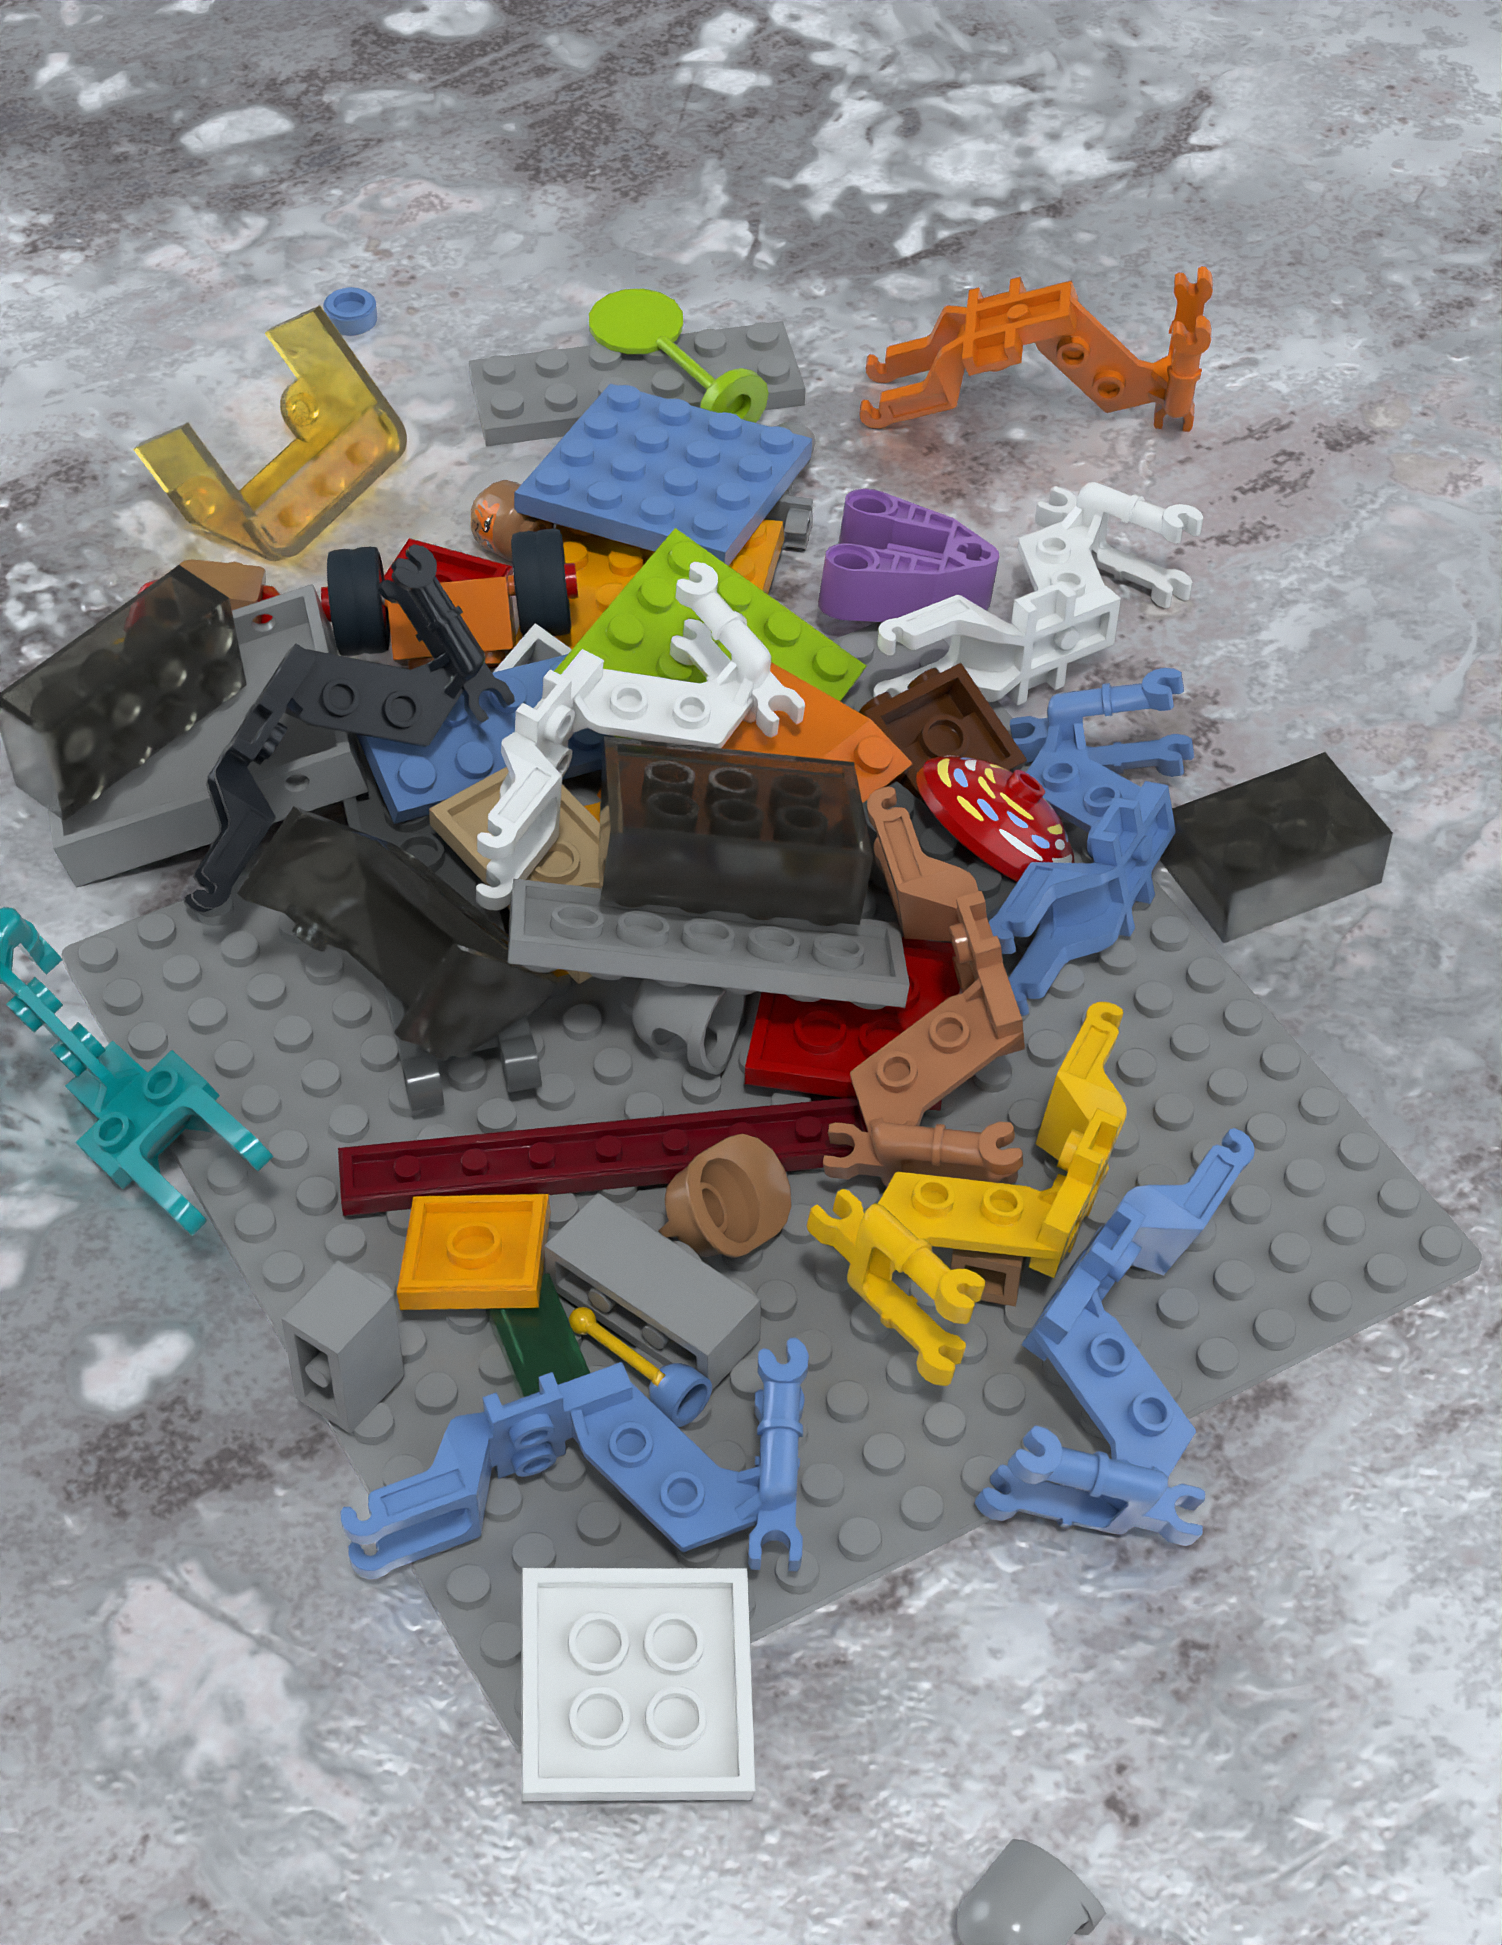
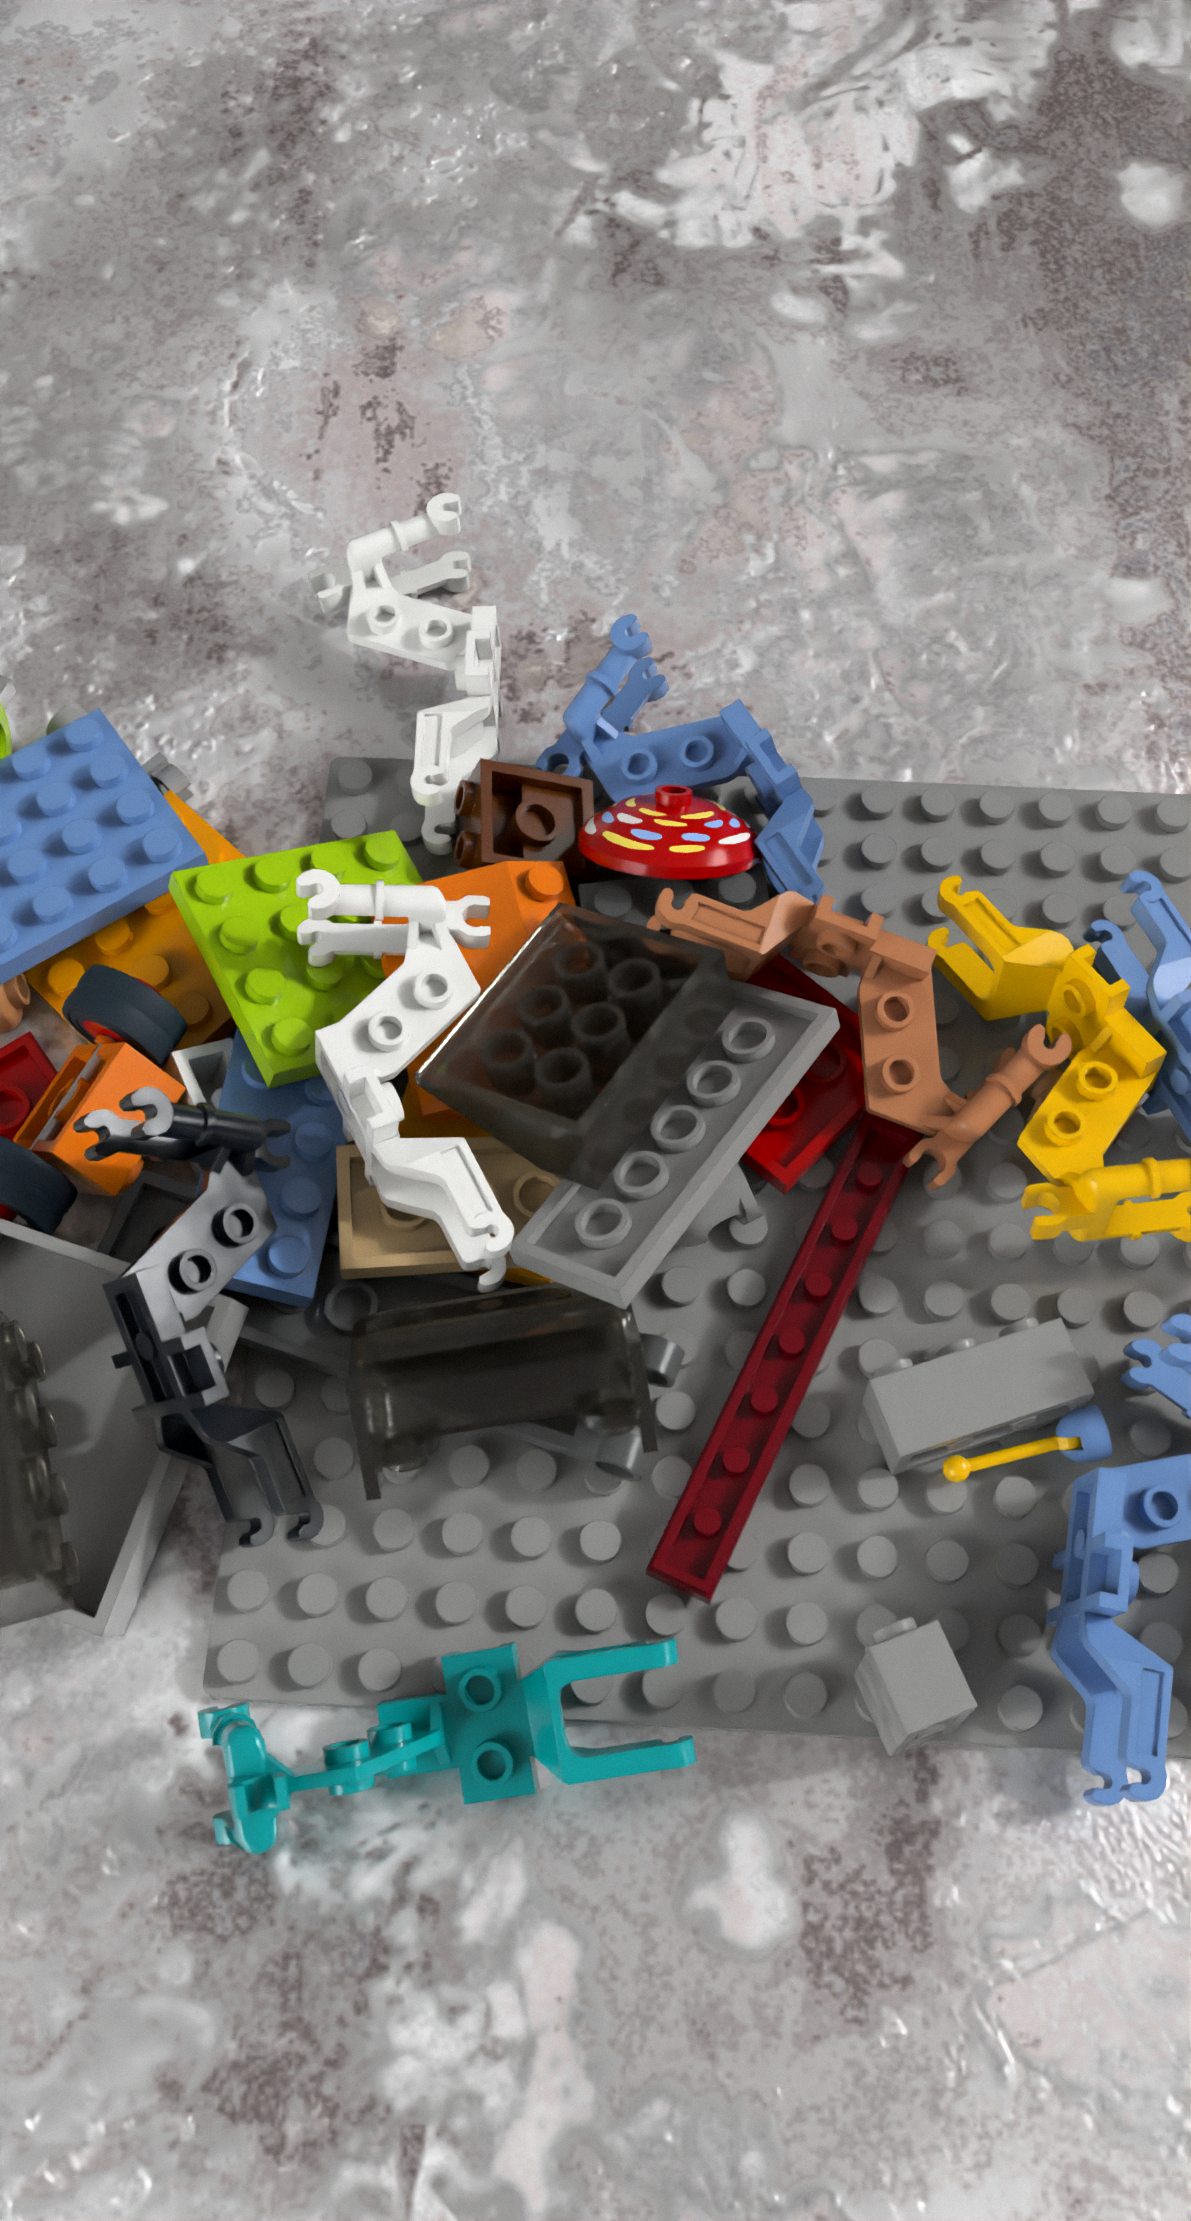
camera: 55 degrees left, 15 degrees up
light orange tile [397,1194,551,1310] -> none
clear green tile [485,1273,590,1399] -> none
medium nougat piece [658,1134,791,1258] -> none
medium lavender connector [818,489,999,622] -> none
orange piece [859,266,1213,432] -> none
clear smoke brick [1160,752,1393,943] -> none

